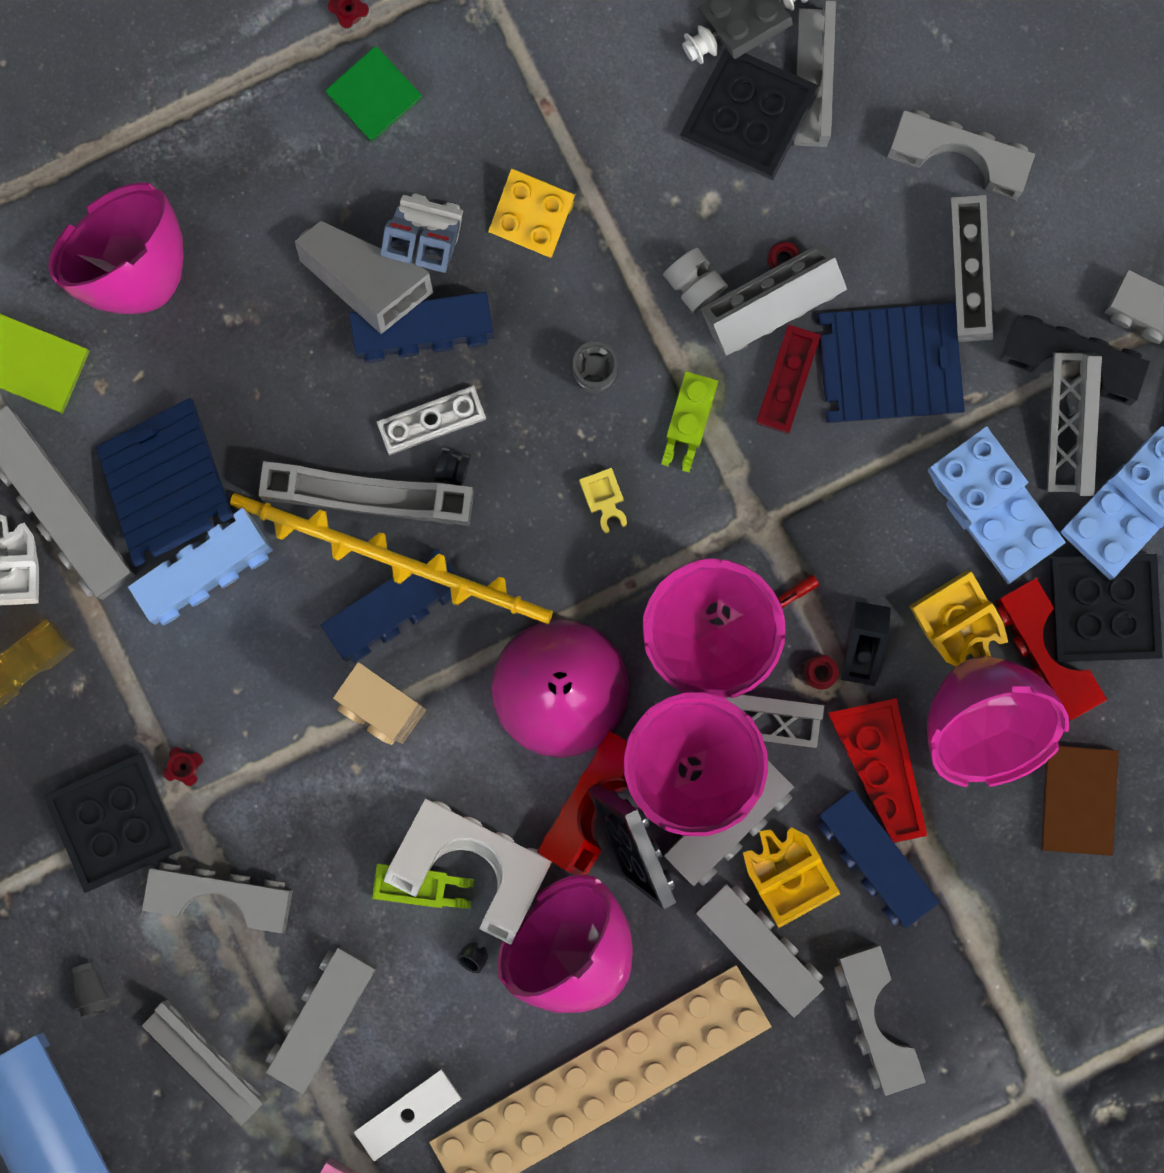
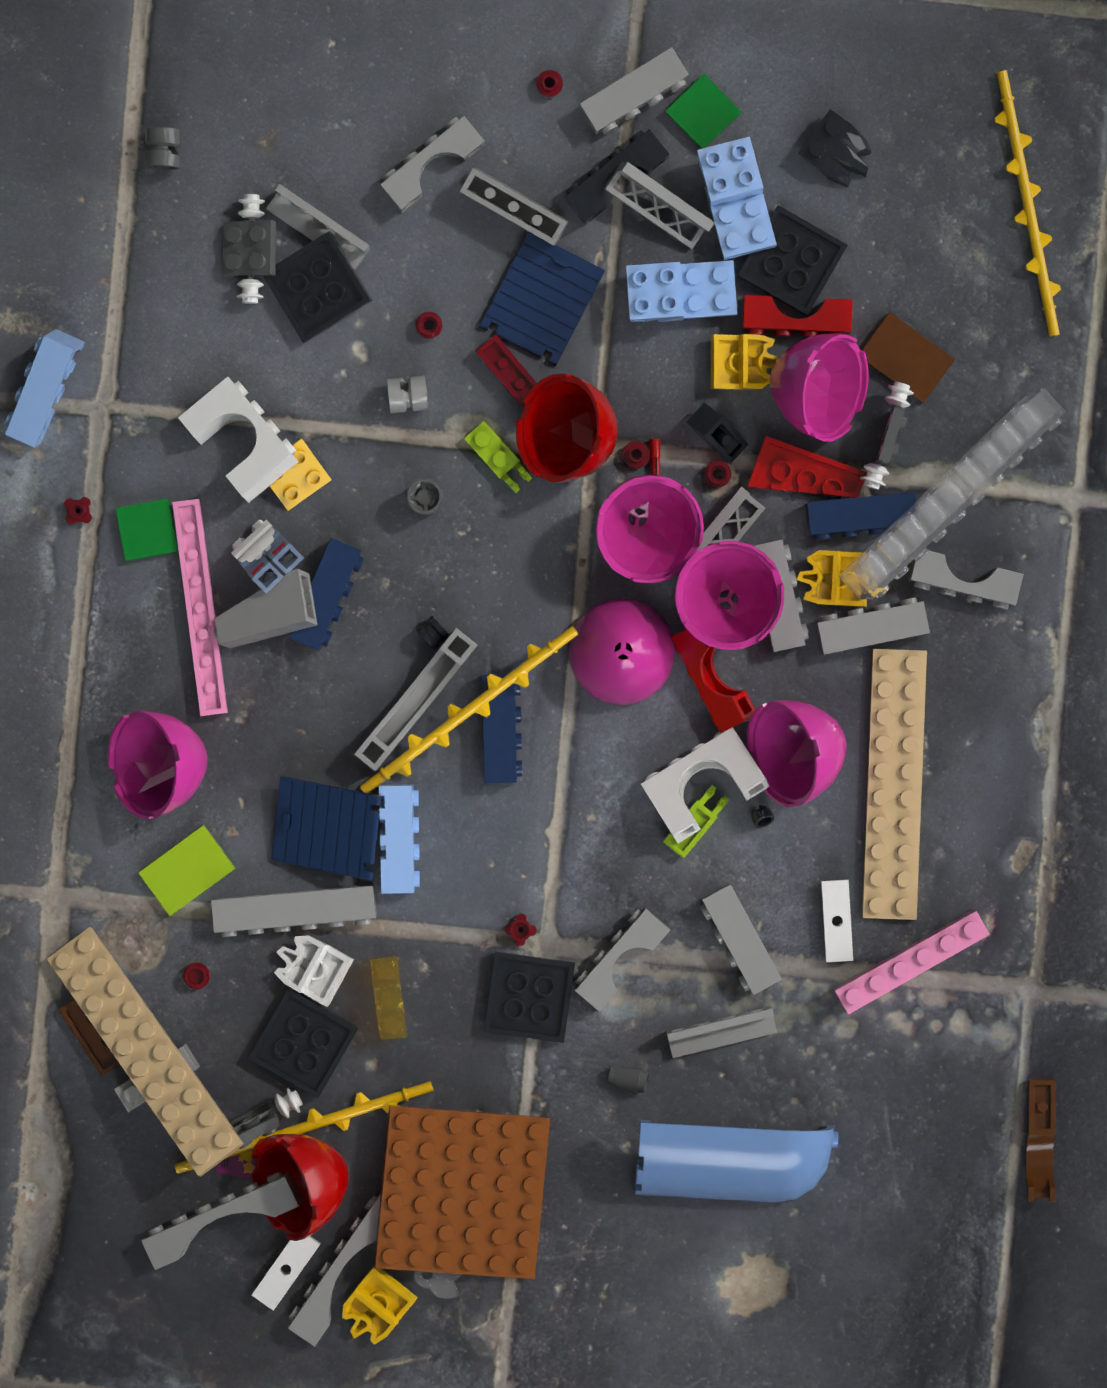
camera: 60 degrees left, 5 degrees up
tan brick [333,662,427,745] -> none
white tile [377,386,486,455] -> none
light yellow plate [579,468,627,534] -> none
black plate [587,783,676,909] -> none
light grey brick [700,243,847,356] -> none
none -> bright pink plate [172,499,228,716]
none -> white arch [178,377,299,503]
none -> red piece [516,373,618,483]
none -> dark red plate [536,70,563,97]
none -> dark red plate [623,441,650,468]
none -> clear brick [839,388,1066,600]
none -> plate [860,382,914,490]

